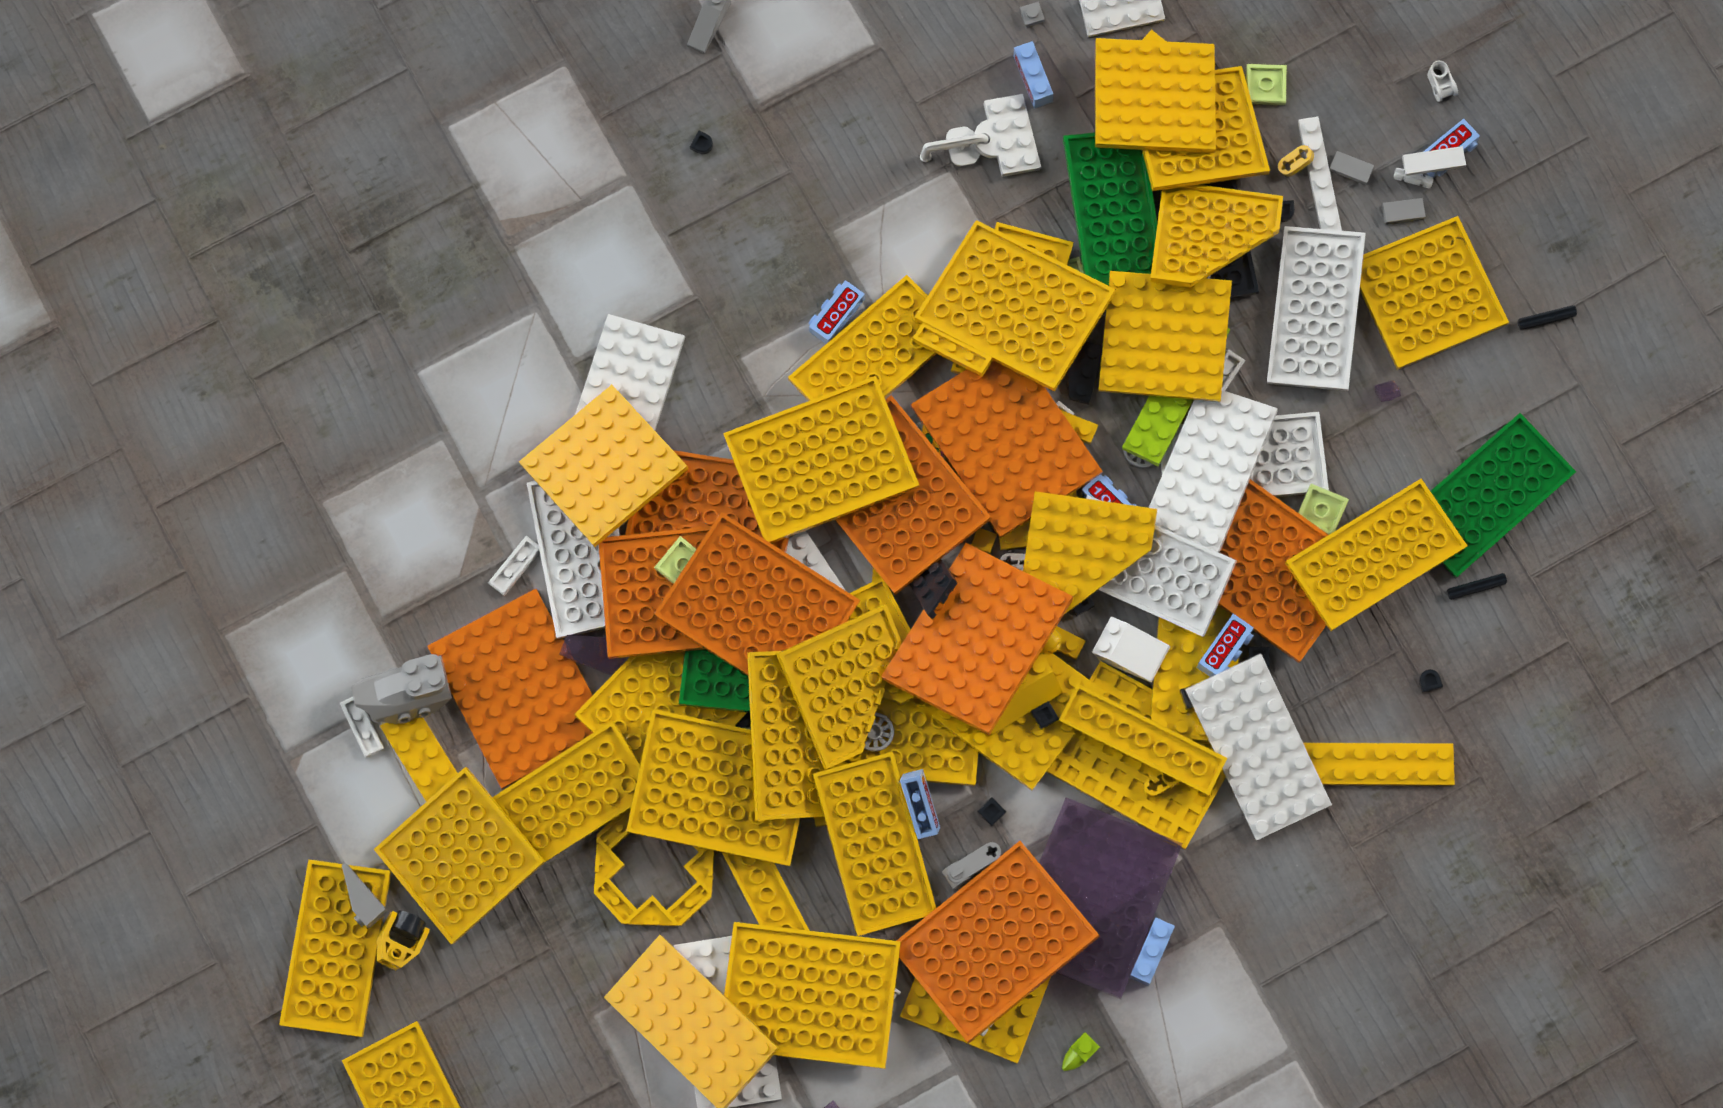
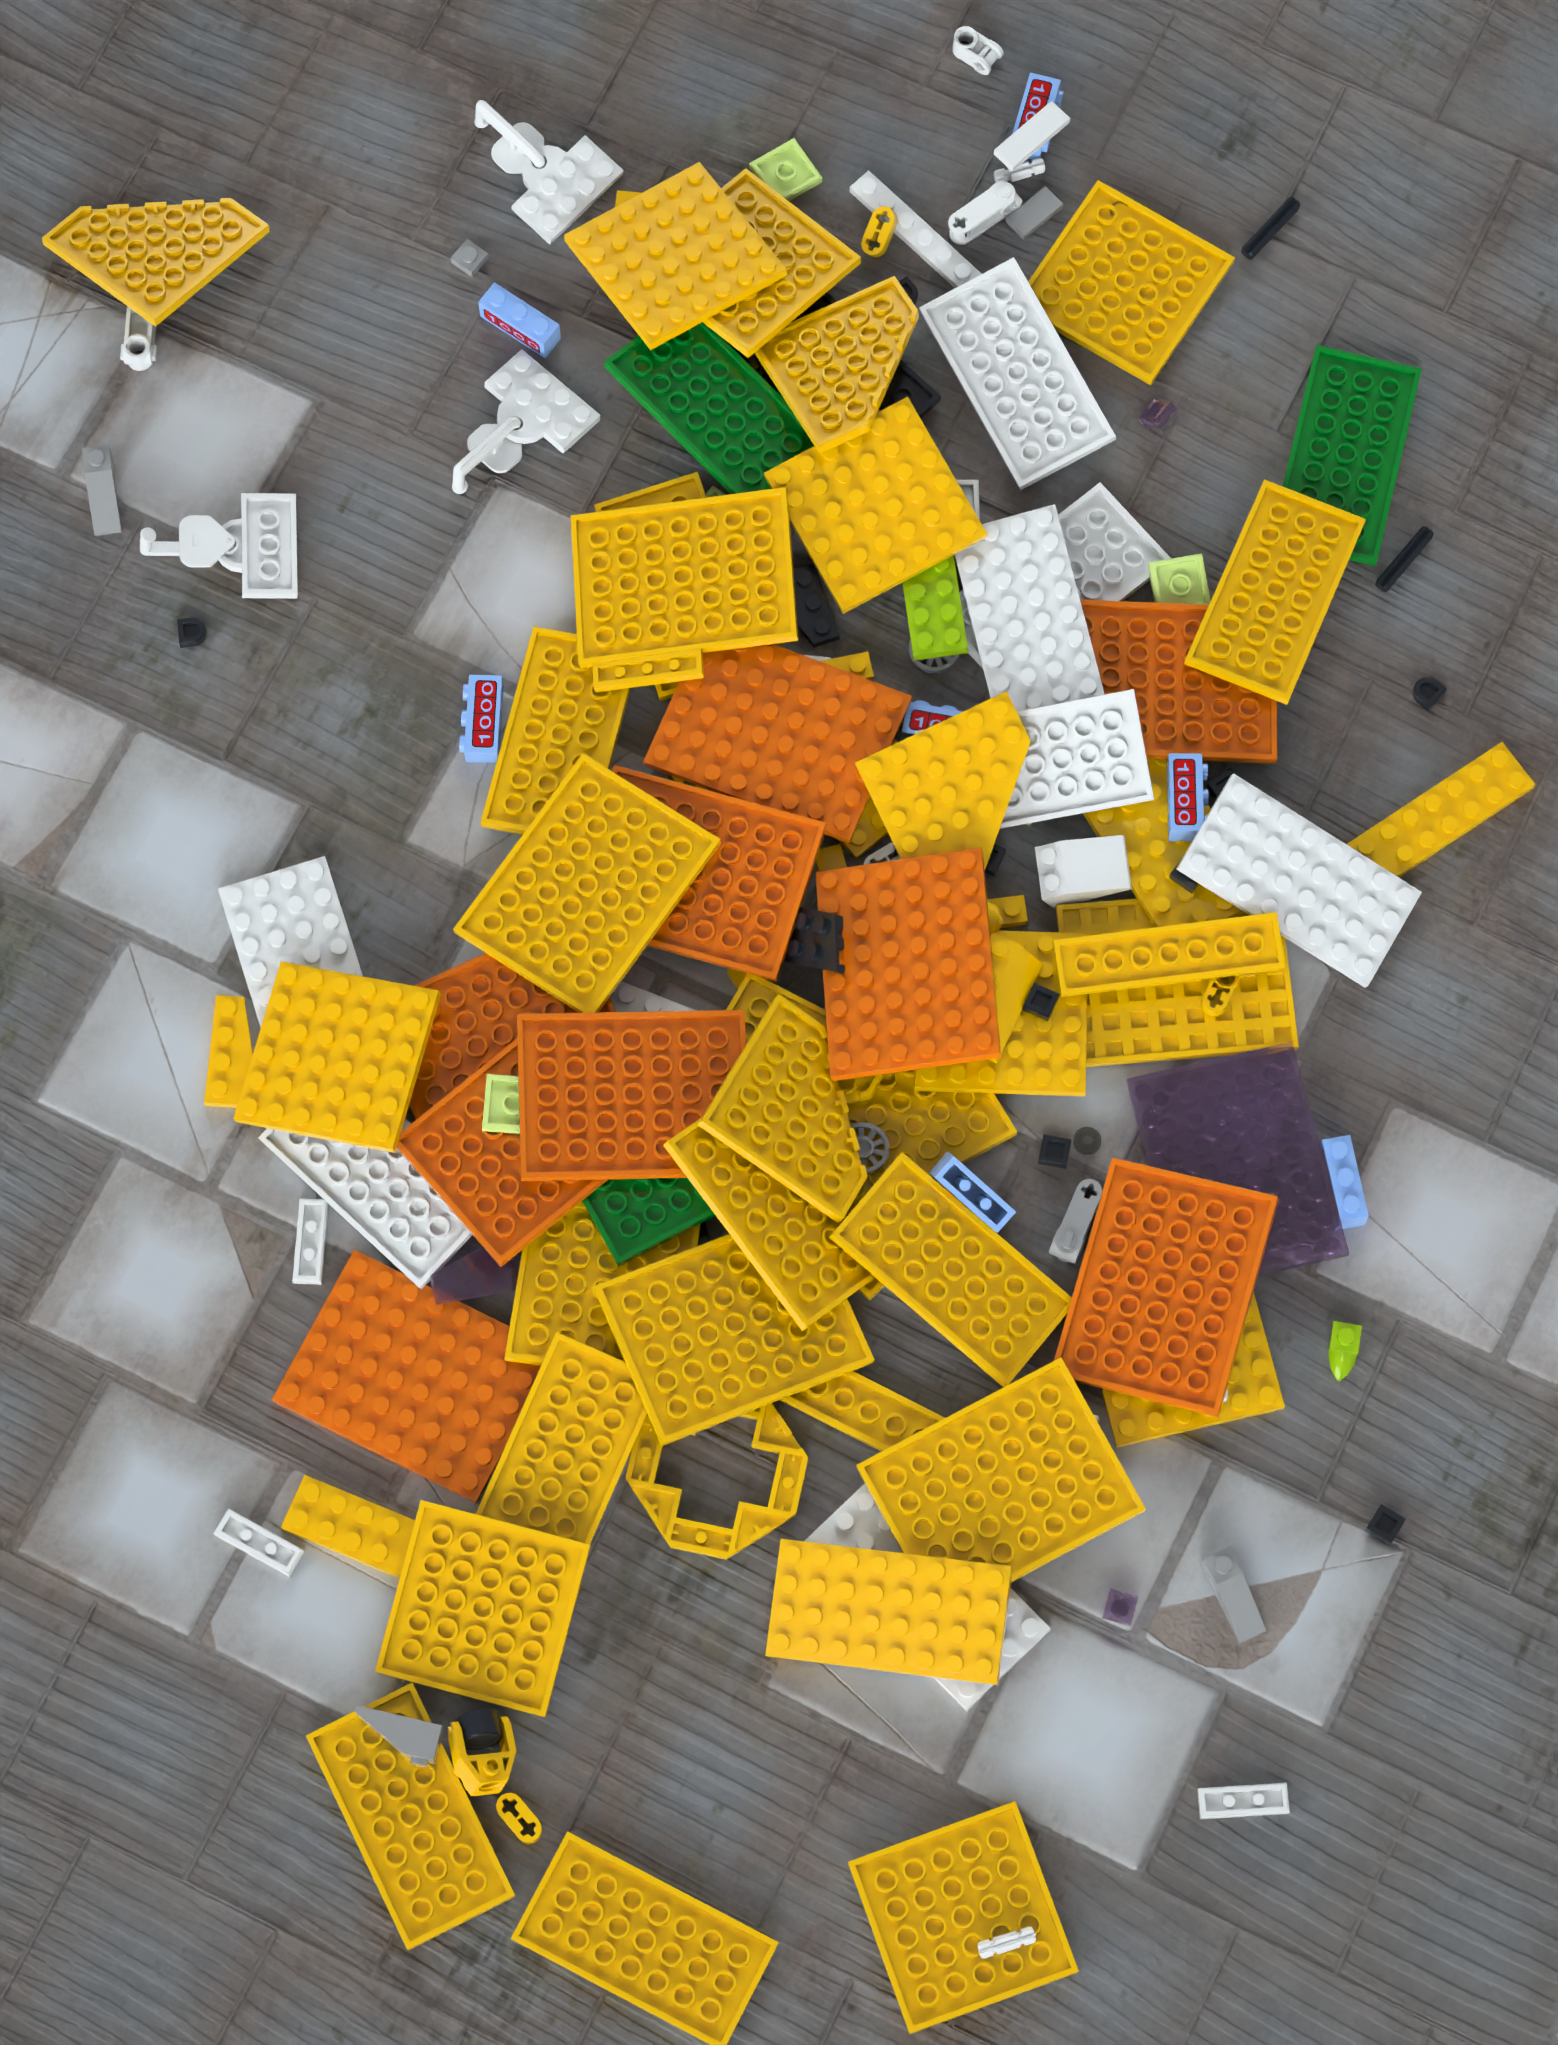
camera: 40 degrees left, 5 degrees down
light grey slope [351,654,452,724] -> none
light grey tile [1329,151,1374,185] -> none
none -> white plate [140,493,298,598]
none -> yellow wing [204,995,253,1108]
none -> yellow beam [496,1793,542,1844]
none -> white piece [948,180,1022,245]
none -> clear smoke plate [1073,1127,1101,1155]

